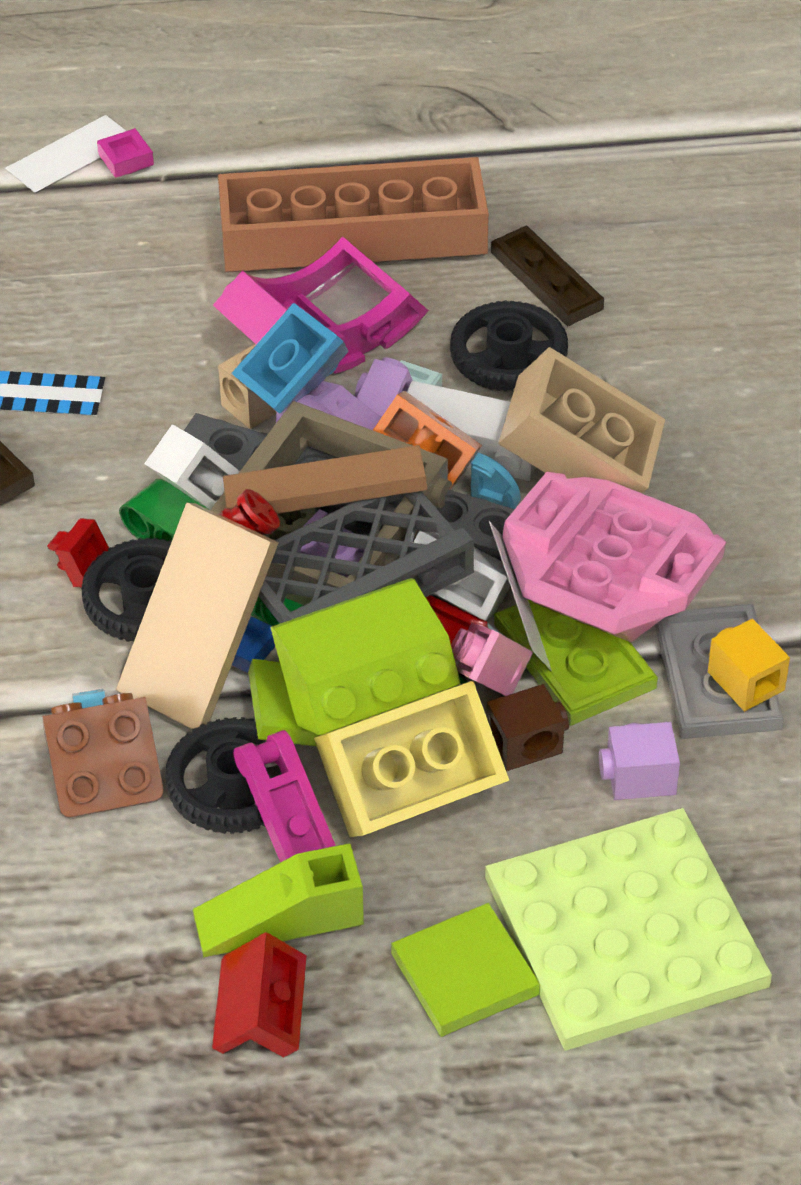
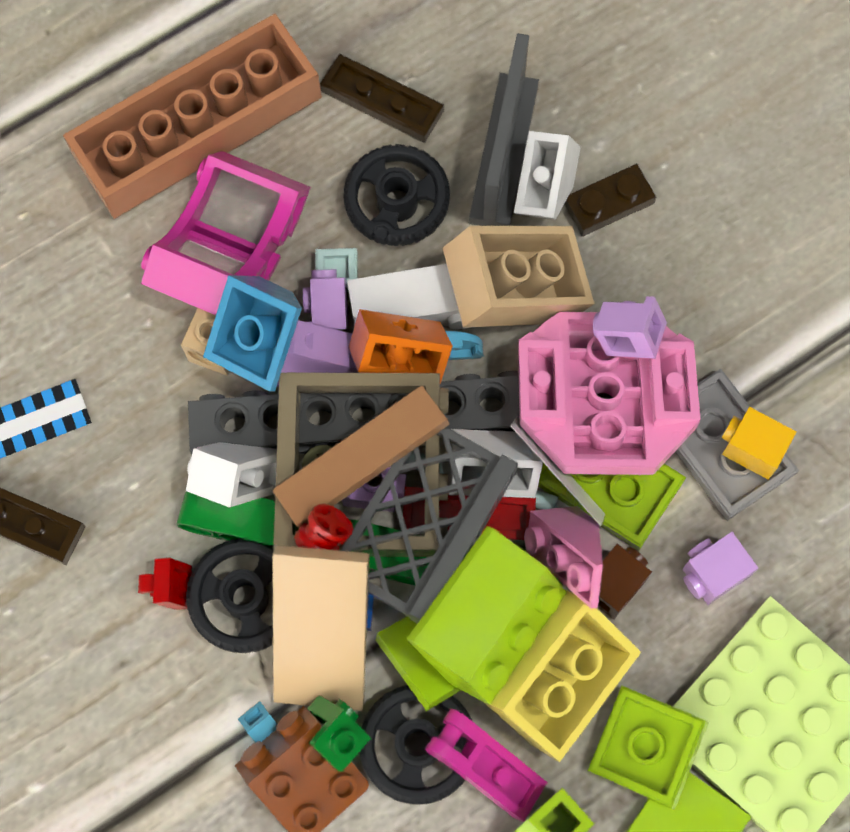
camera: 25 degrees left, 25 degrees up
none -> green bracket [307,695,371,772]
none -> dark grey fence [469,33,539,226]
none -> white slope [514,131,581,220]
none -> dark brown plate [564,163,656,237]
none -> lime tile [588,686,709,809]
none -> lavender brick [593,296,667,359]

